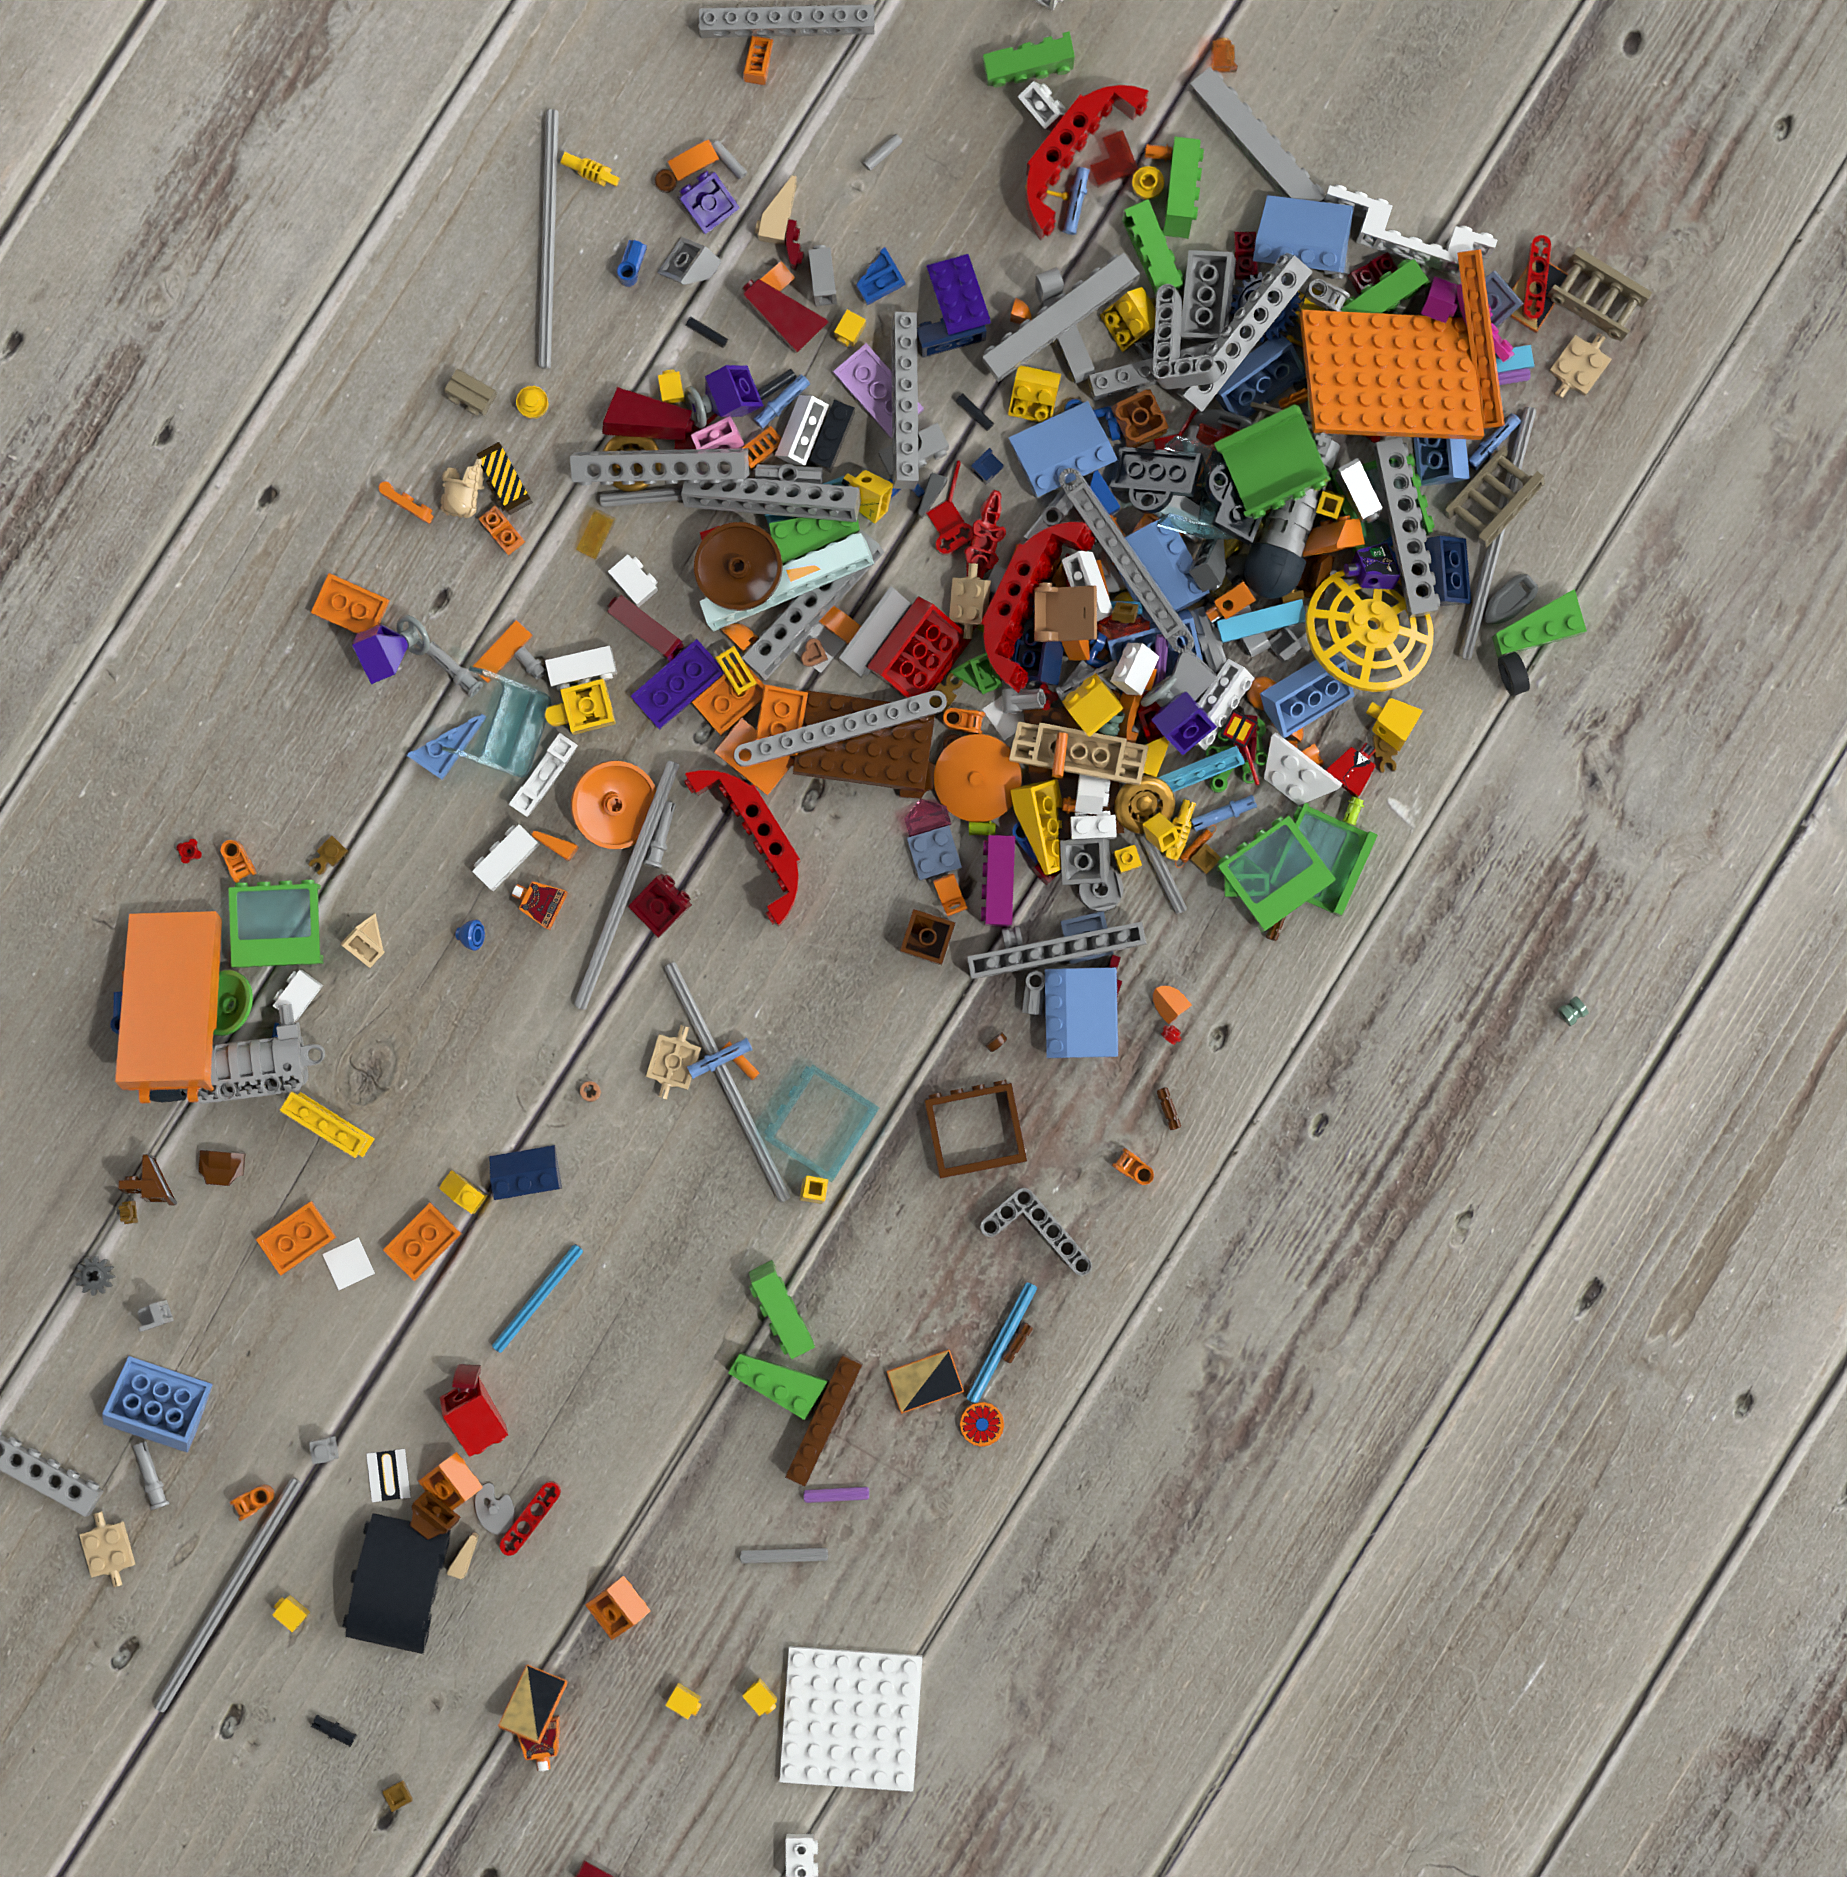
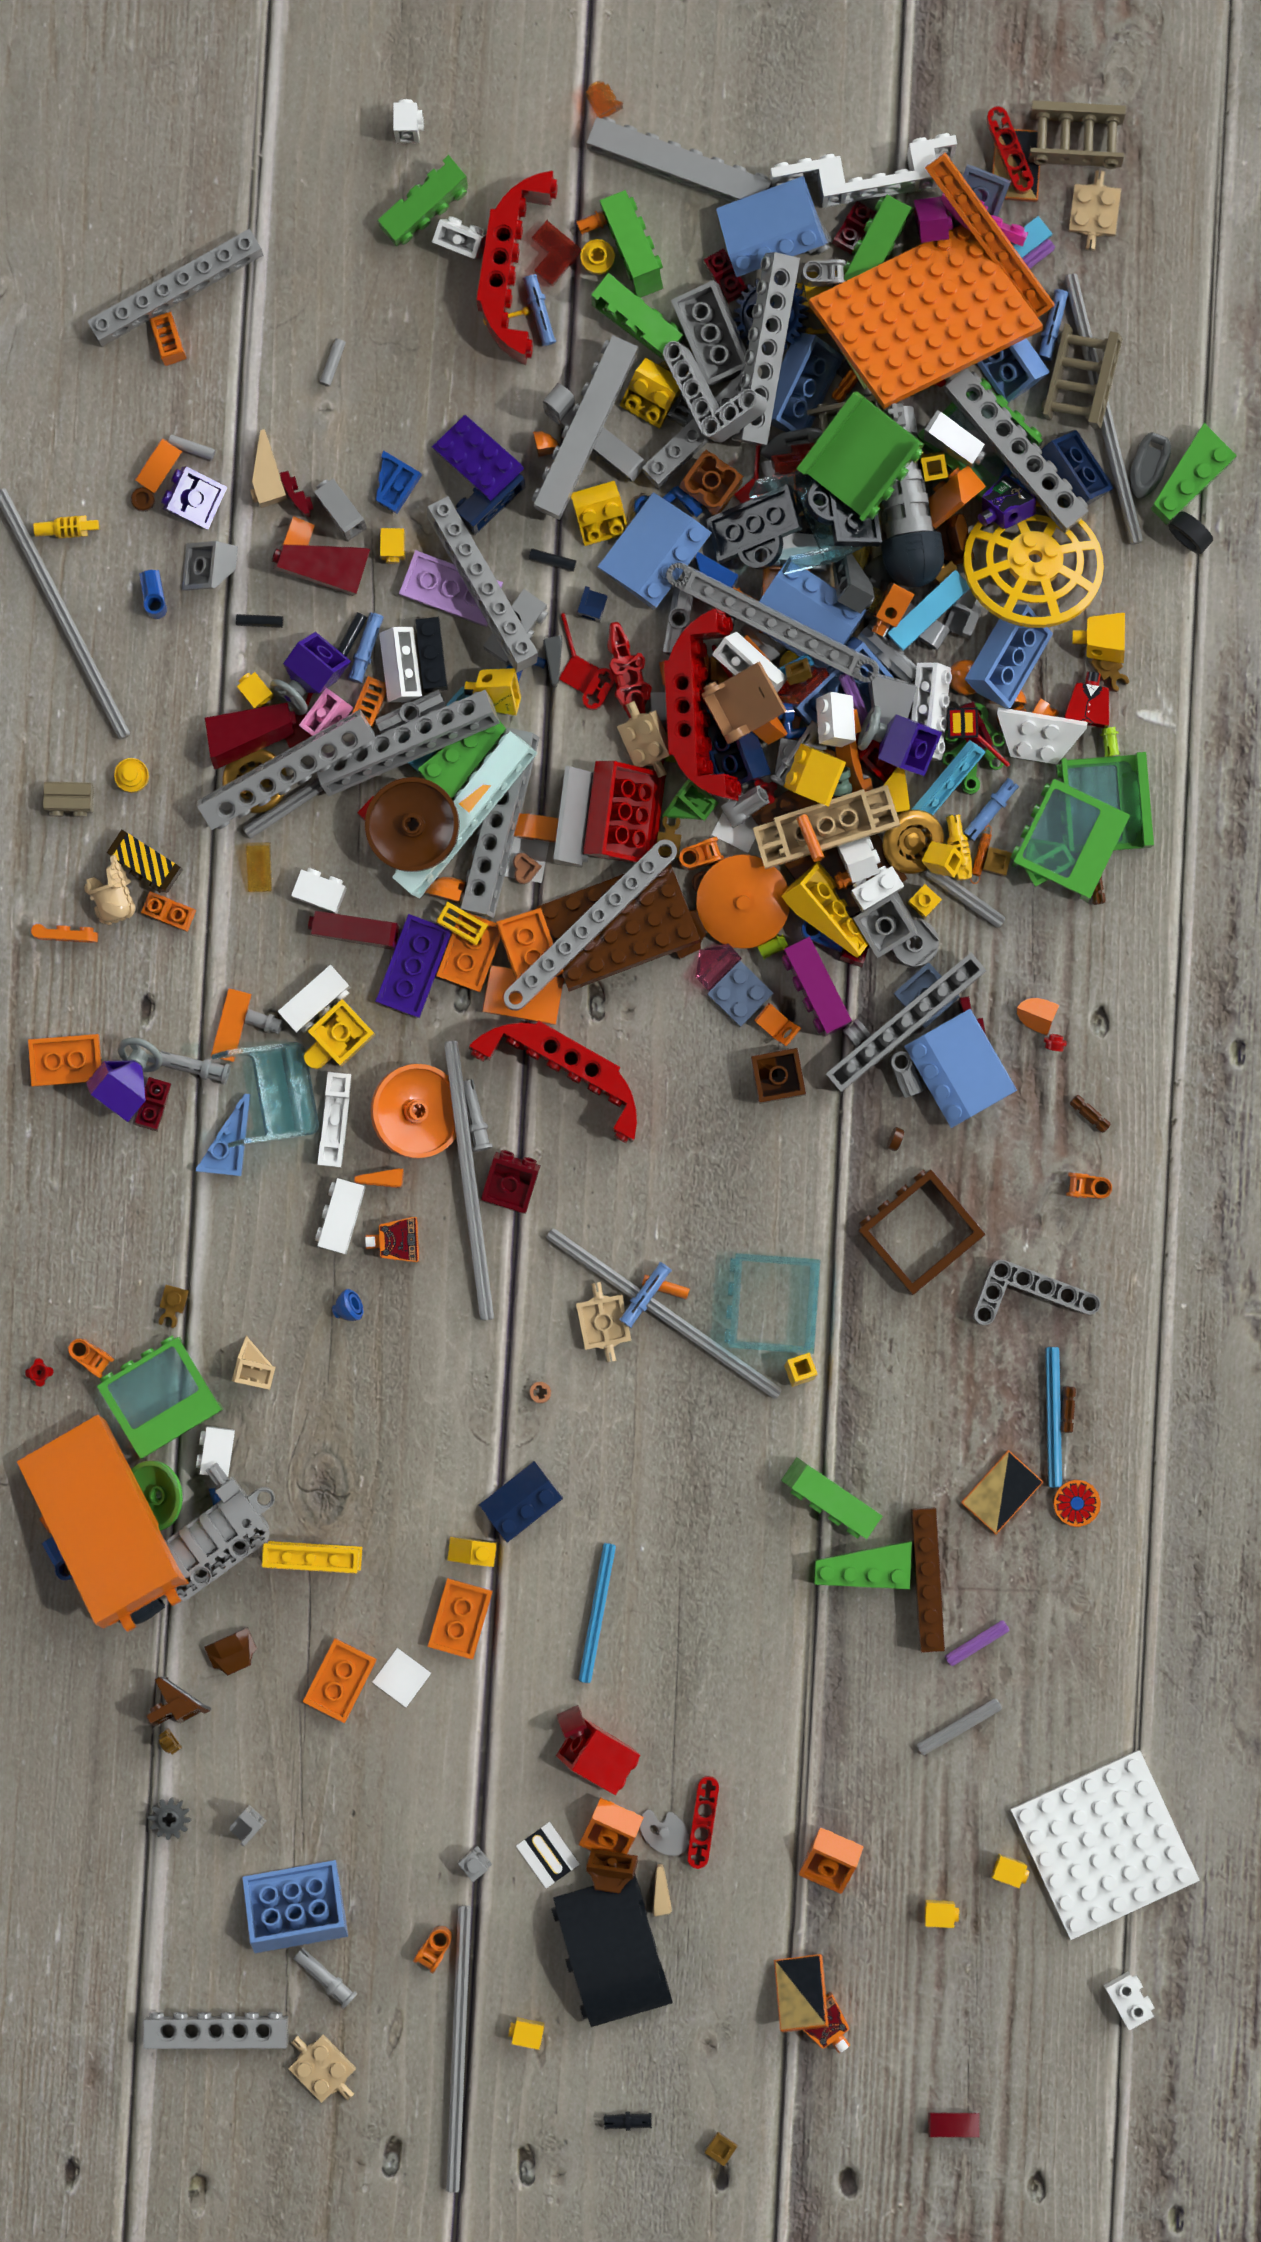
camera: 25 degrees left, 0 degrees up
none -> dark red slope [135,1077,171,1132]

